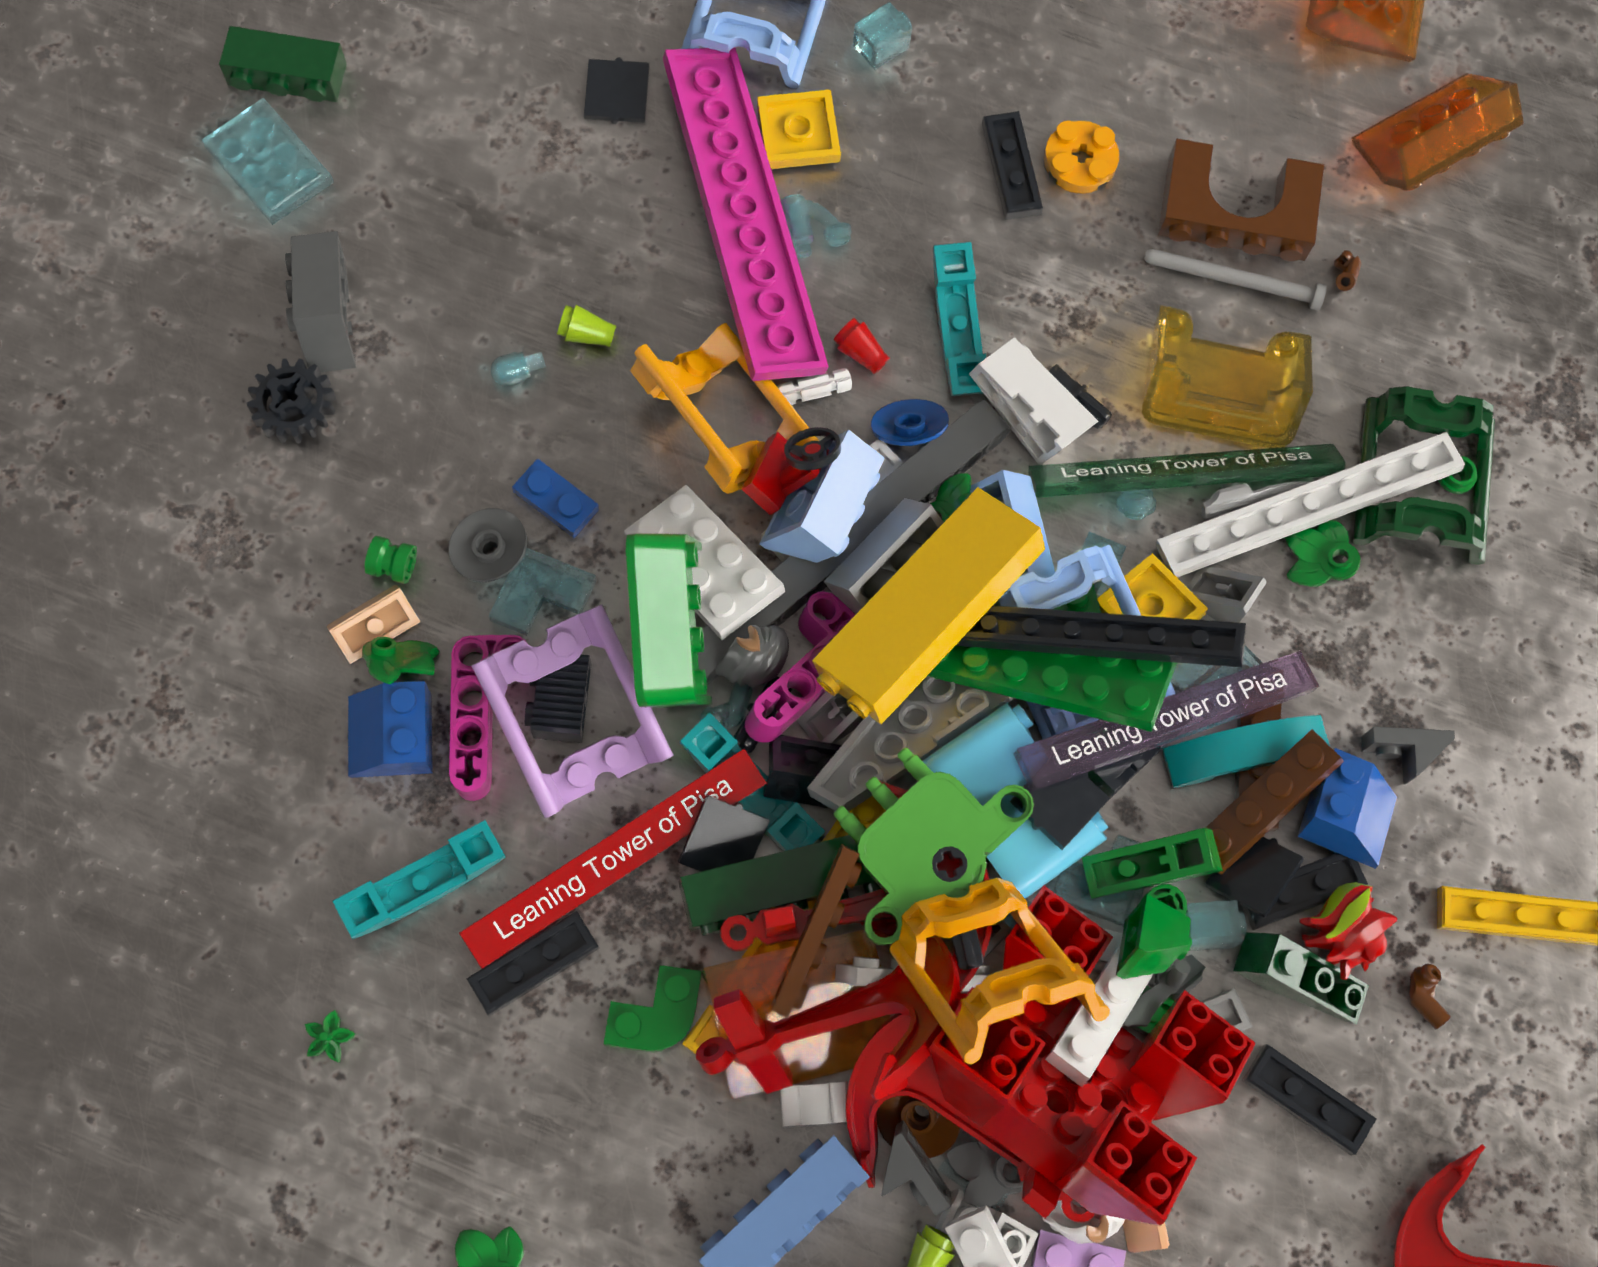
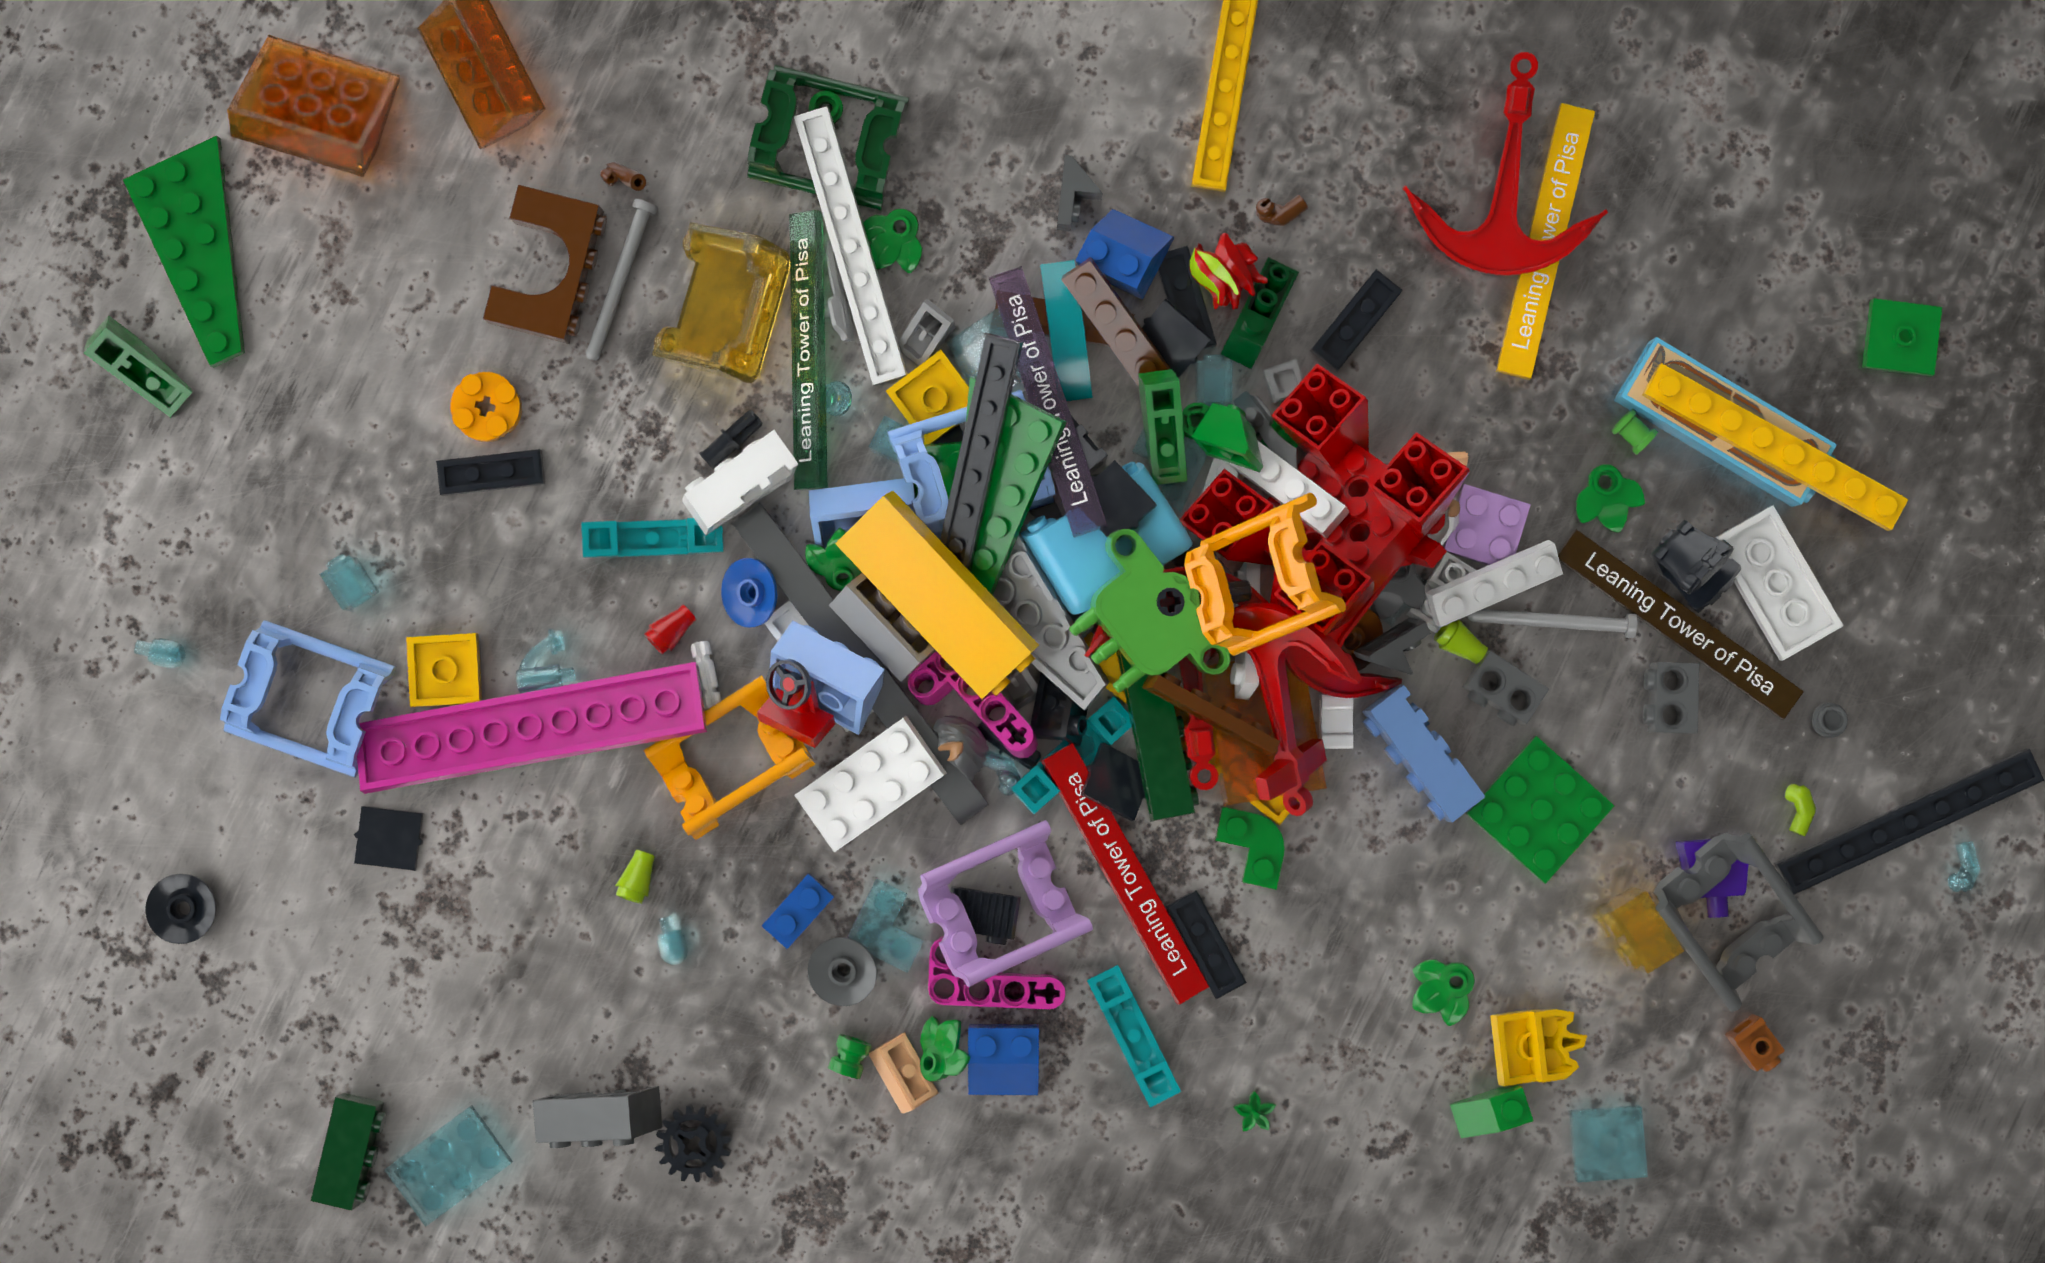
camera: 80 degrees left, 15 degrees up
windscreen [626,533,712,708] -> none

